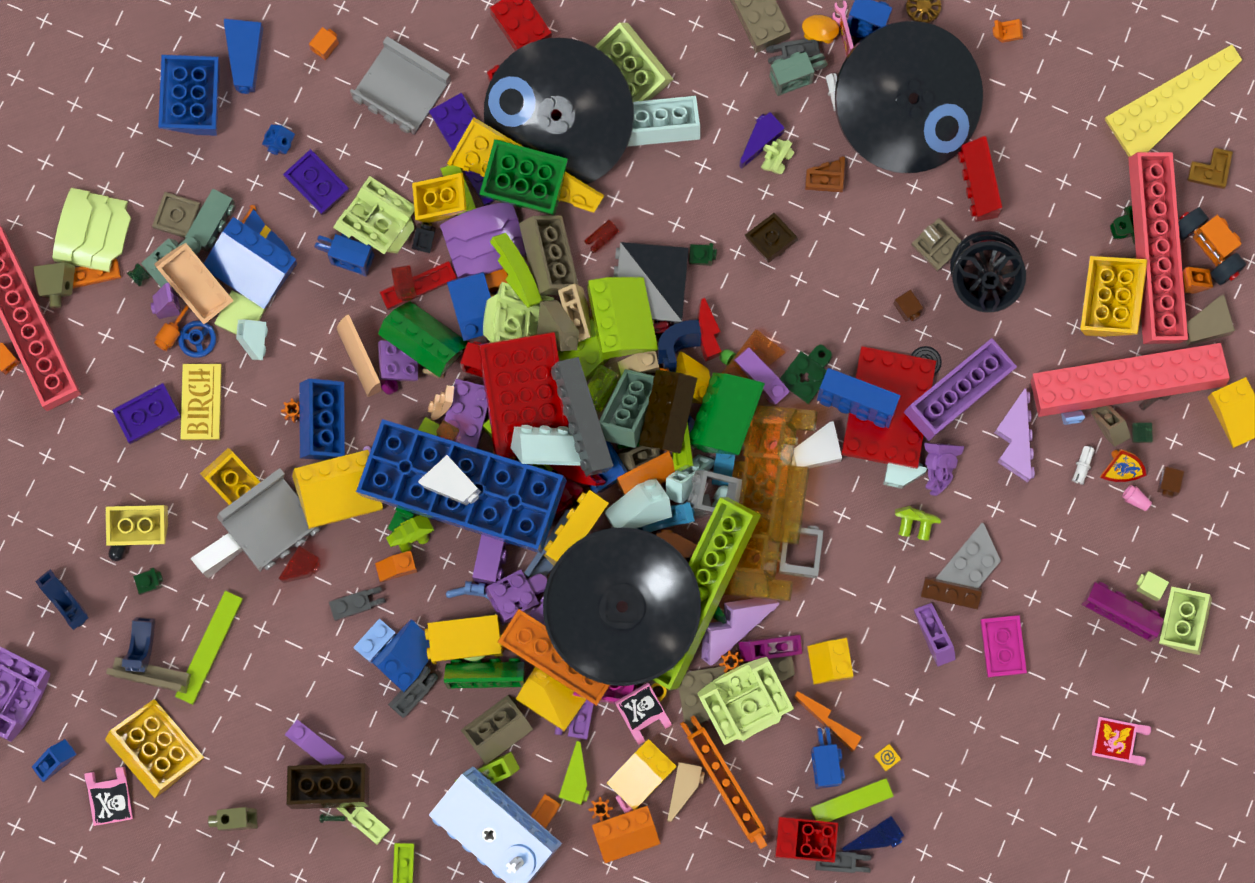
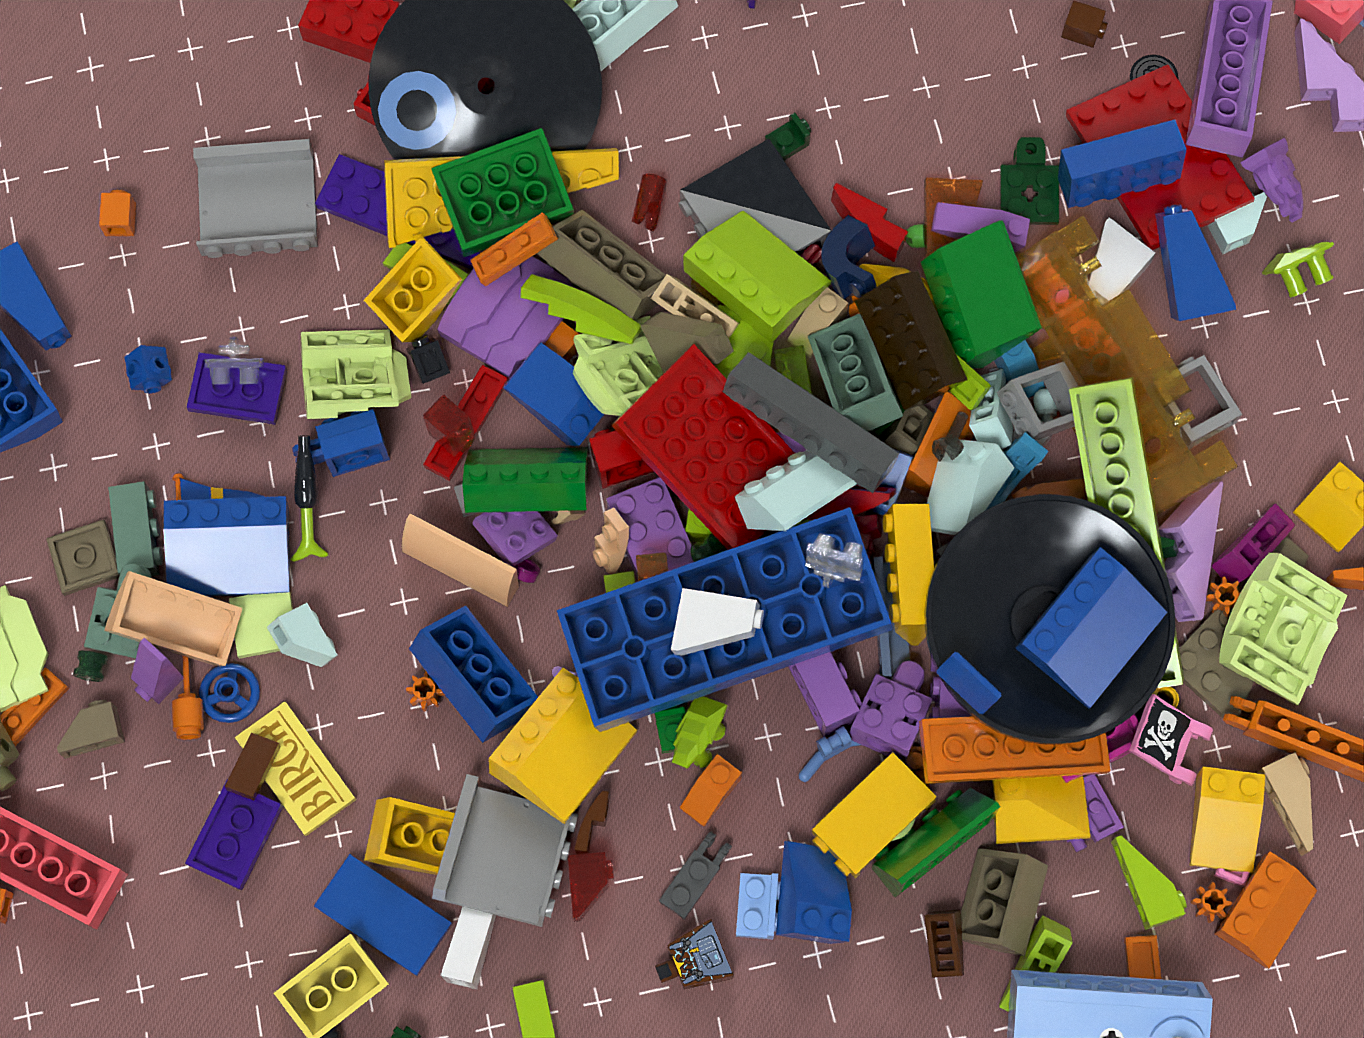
camera: 35 degrees left, 5 degrees down
dark grey hinge [388,666,438,718] -> none
dark brown hinge [745,213,798,263] -> none
none -> dark tan slope [57,700,125,759]
none -> clear hips [205,336,264,384]
none -> reddish brown tile [225,733,281,801]
none -> black piece [290,435,328,562]
none -> blue tile [314,854,453,976]
none -> orange tile [470,212,558,287]
none -> reddish brown slope [575,791,610,856]
none -> torso [655,919,734,989]
none -> clear green wheel [690,534,727,562]
none -> clear hips [805,533,863,588]
none -> reddish brown slope [924,910,964,978]
none -> clear smoke bar [932,412,968,462]
none -> blue slope [936,652,1002,714]
none -> blue slope [1016,547,1167,709]
none -> blue slope [1155,205,1236,321]

